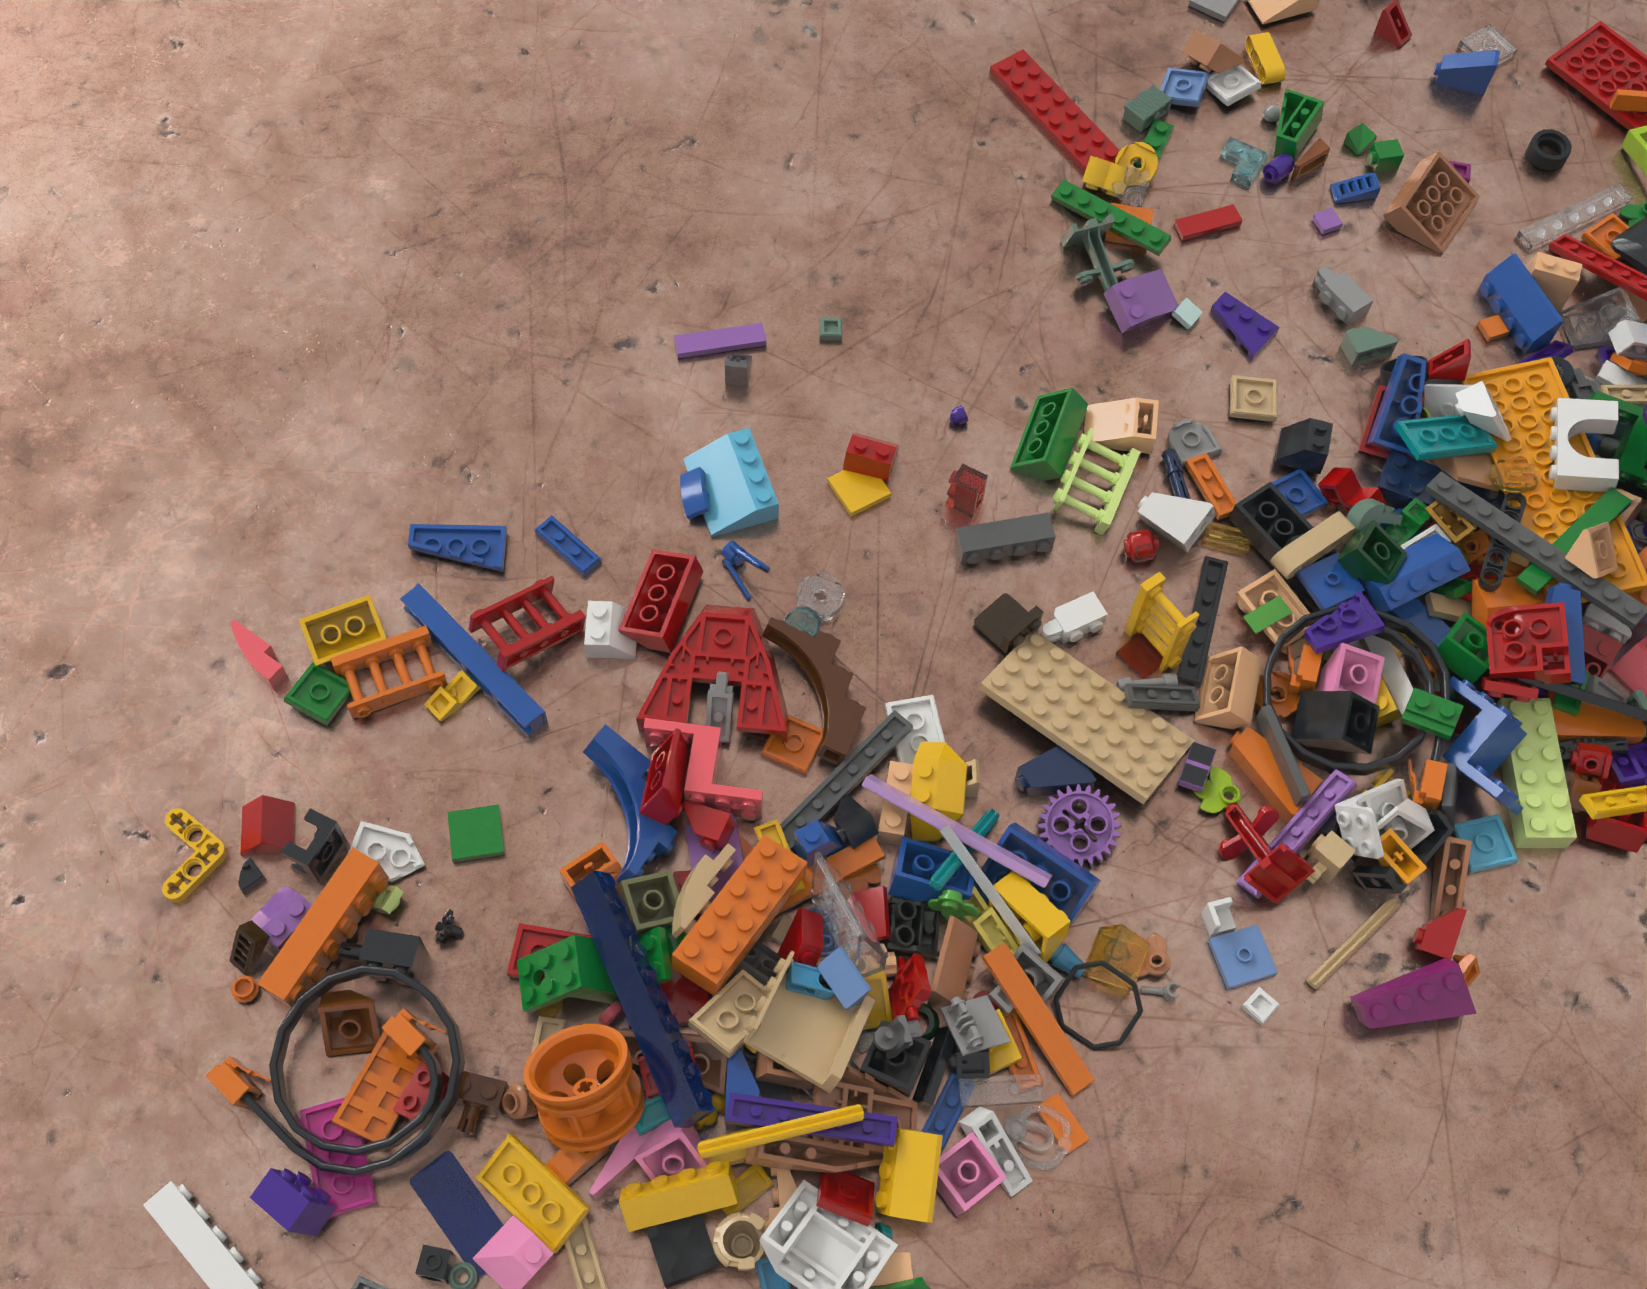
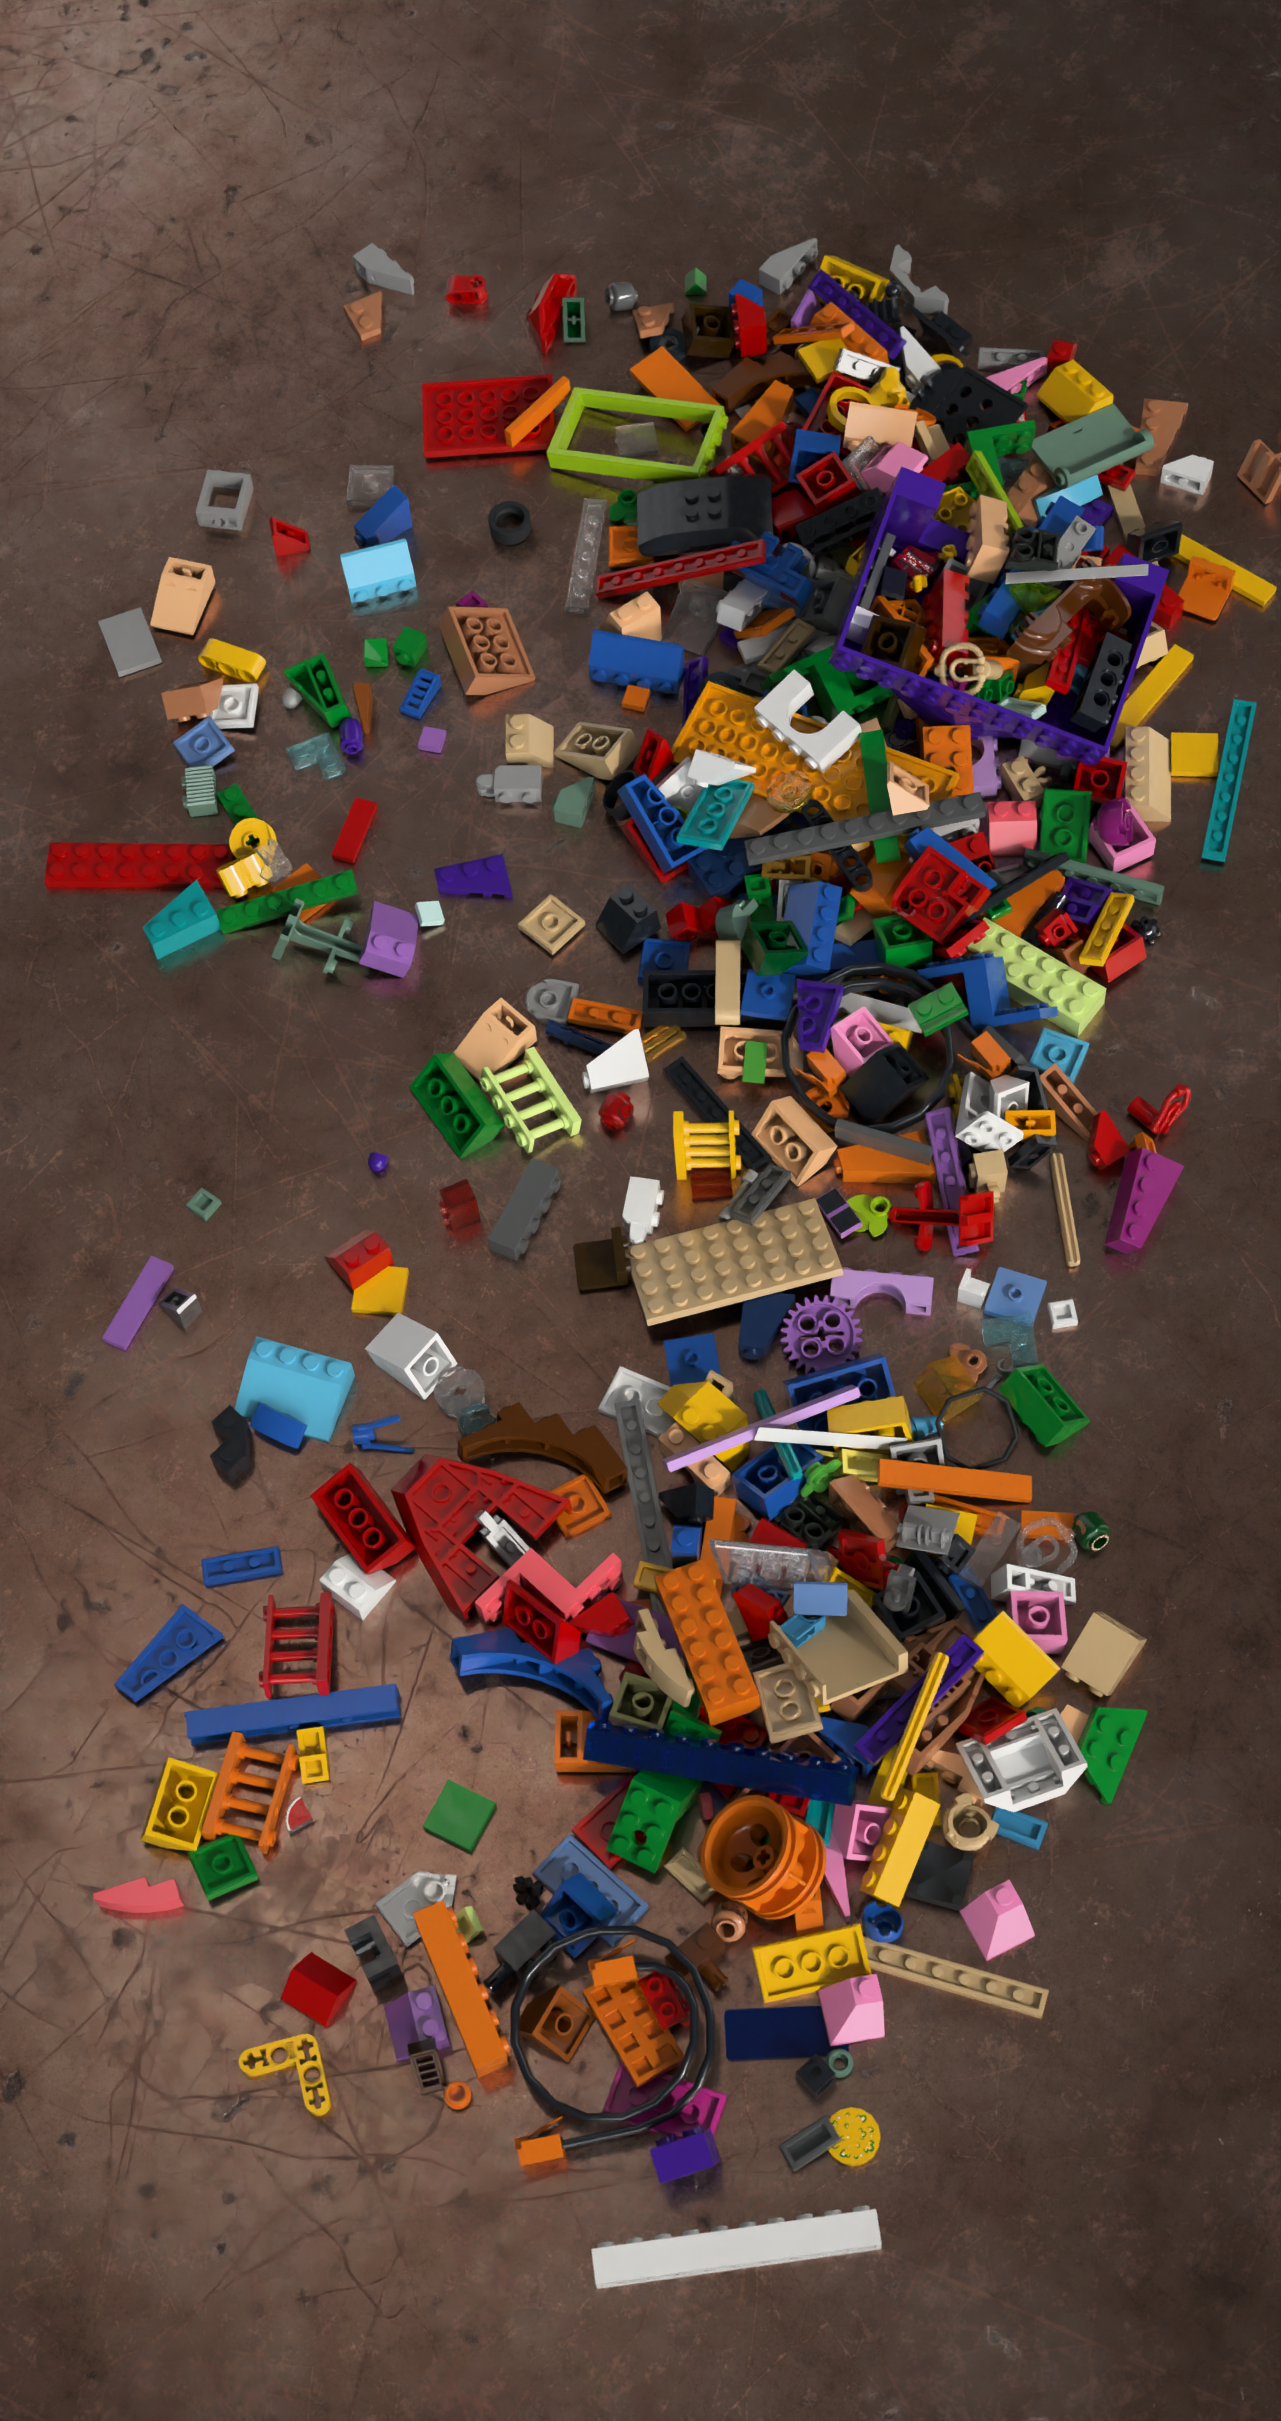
camera: 45 degrees left, 0 degrees up
black tile [238,857,266,894] -> none
none -> teal wedge [142,879,221,960]
none -> black brick [210,1405,252,1483]
none -> red tile [285,1796,313,1834]
none -> medium azure slope [340,538,417,603]
none -> white slope [365,1313,458,1400]
none -> tan slope [506,714,554,768]
none -> medium blue tile [532,1833,649,1948]
none -> blue slope [540,1872,618,1958]
none -> tan slope [554,721,640,781]
none -> blue plate [664,1333,721,1387]
none -> lavender arch [830,1267,934,1316]
none -> blue hair [861,1901,904,1943]
none -> clear light blue plate [981,1313,1039,1368]
none -> green slope [998,1364,1090,1447]
none -> tan slope [1061,1611,1147,1697]
none -> dark green head [1071,1511,1111,1551]
none -> red piece [1127,1084,1191,1135]

